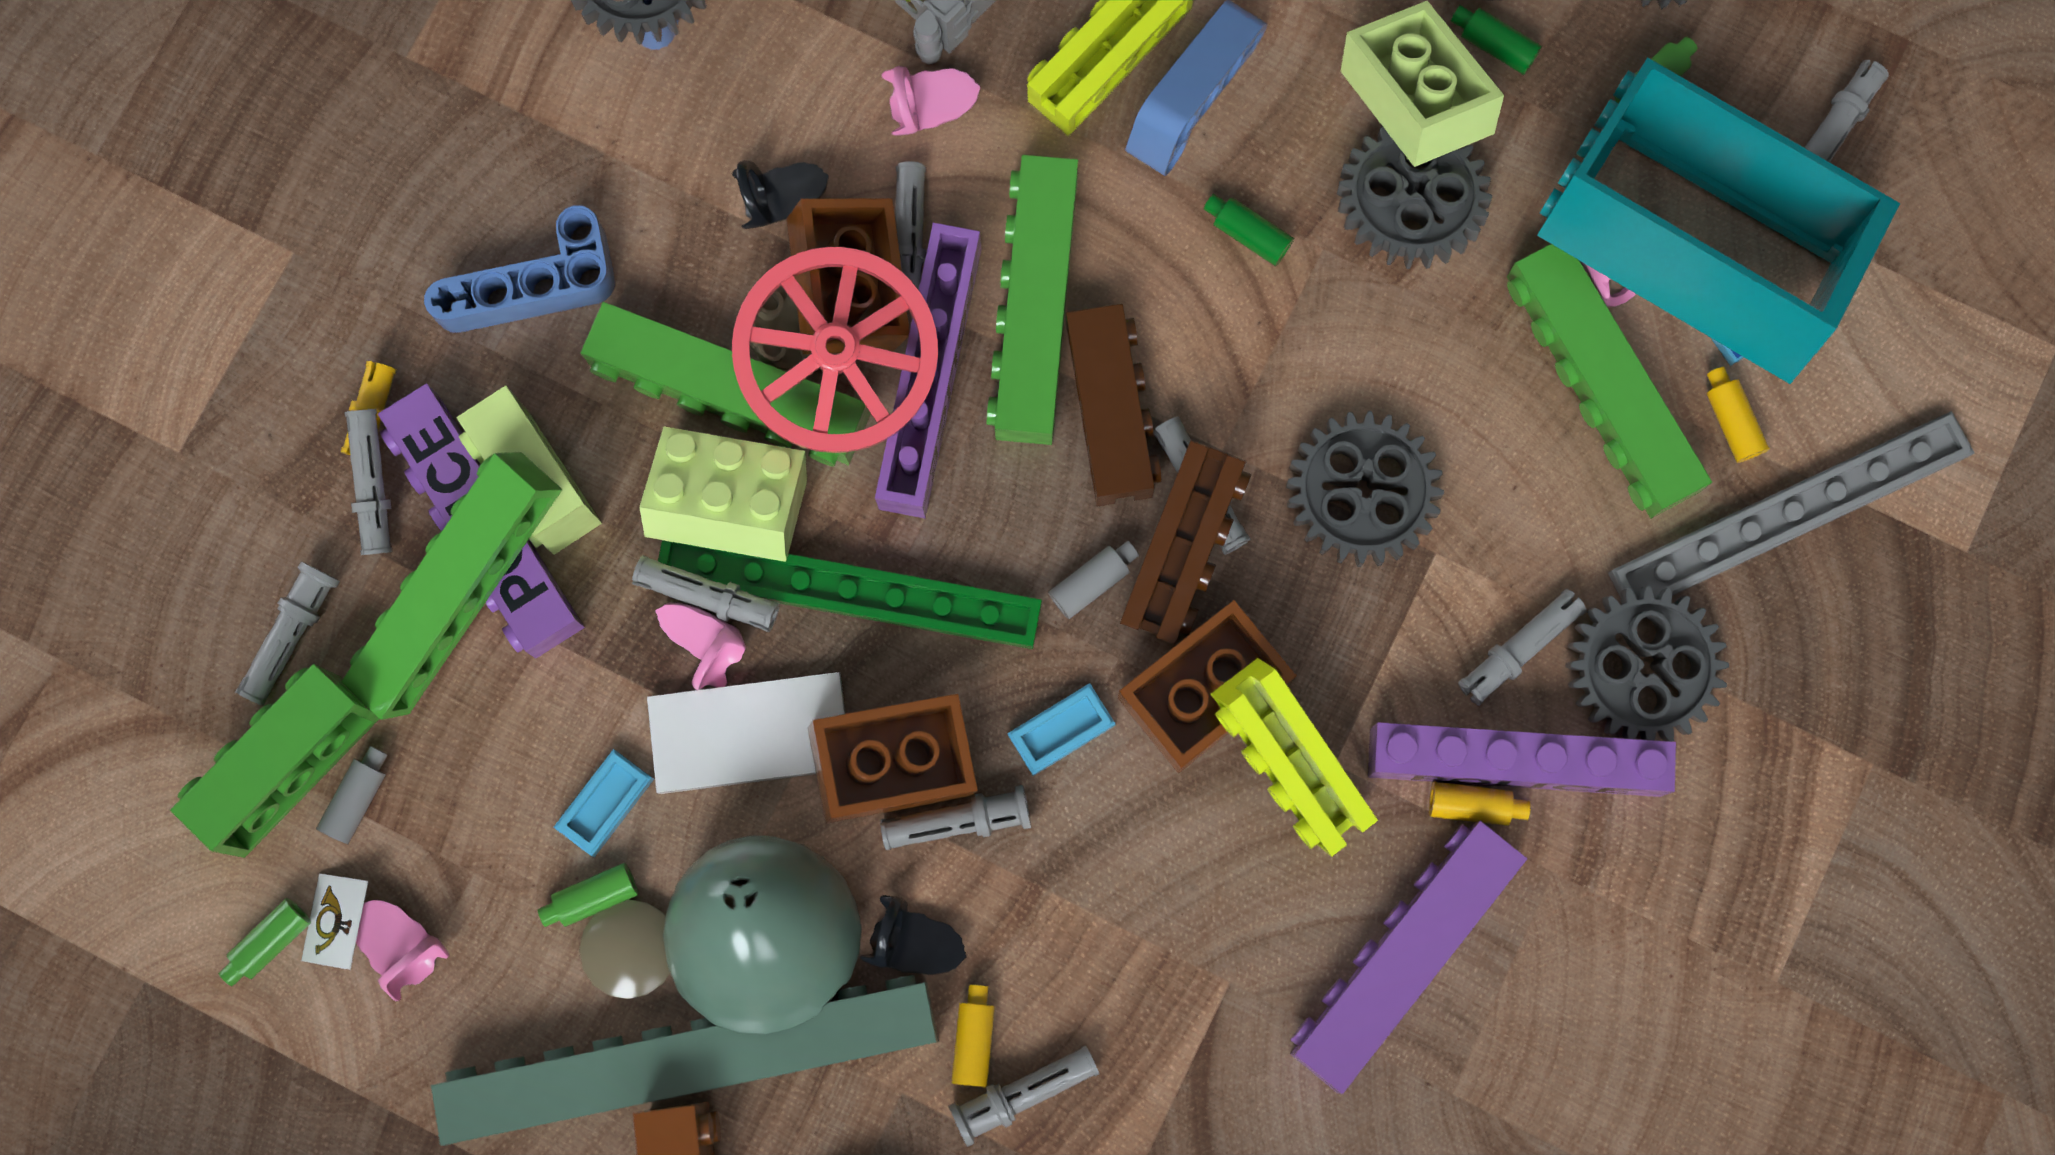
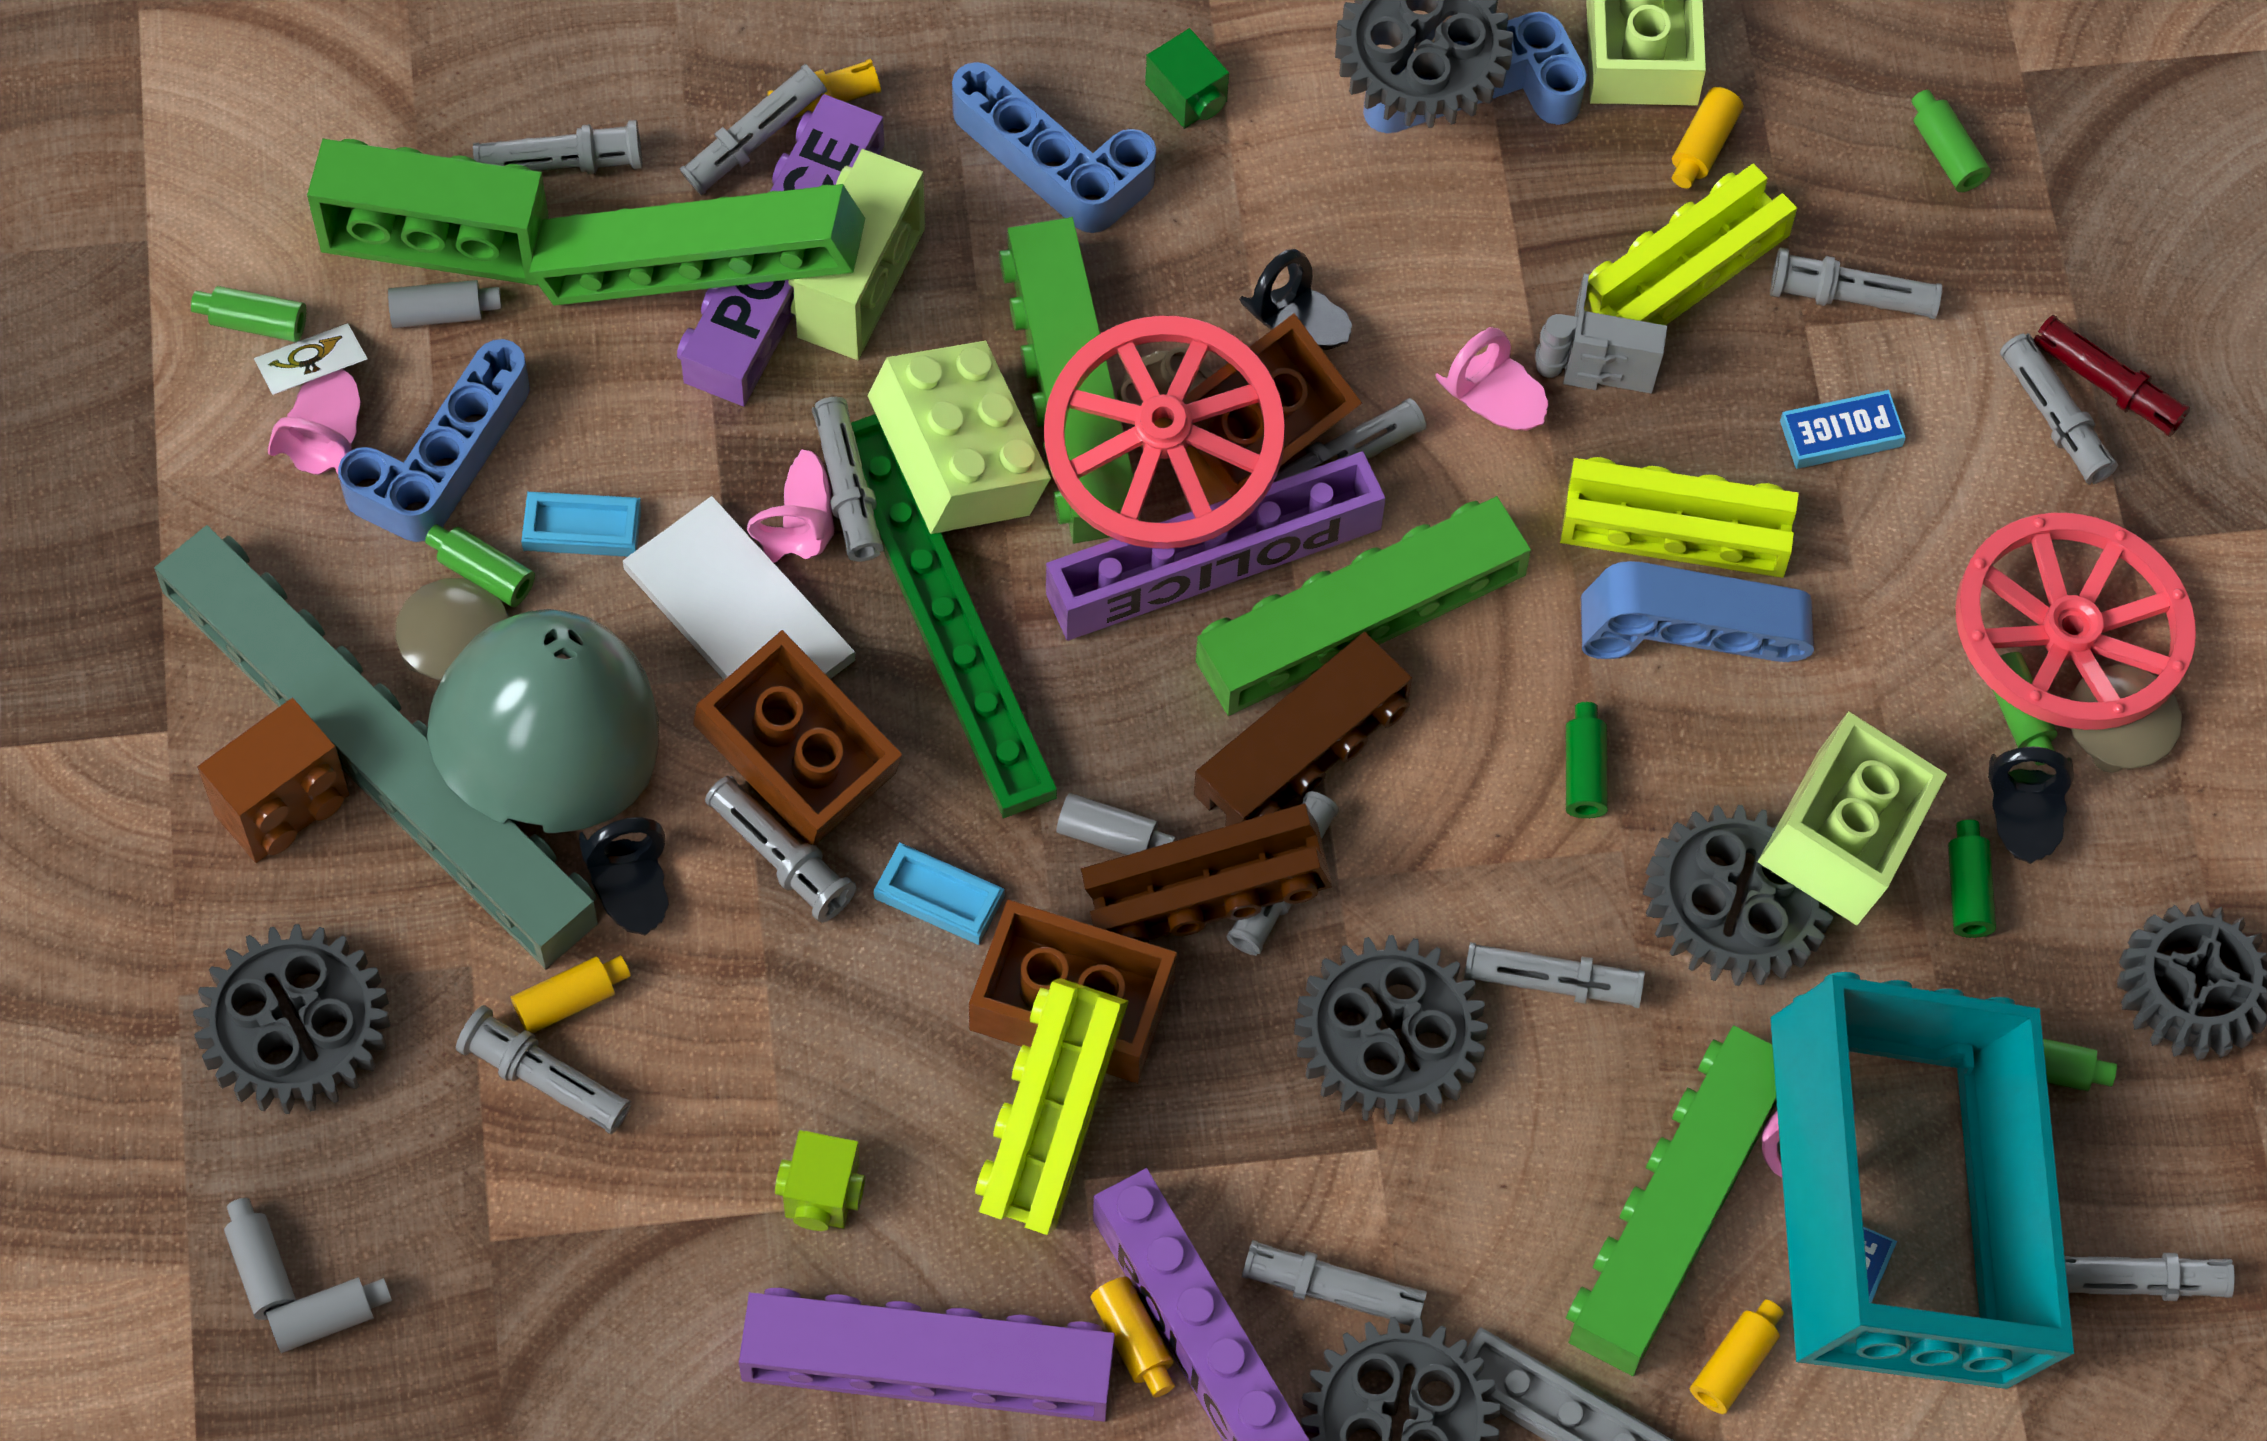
camera: 50 degrees right, 15 degrees down
none -> medium blue beam [338,339,530,542]
none -> lime brick [775,1130,865,1231]
none -> green brick [1145,28,1229,129]
none -> light grey pin [1464,942,1645,1008]

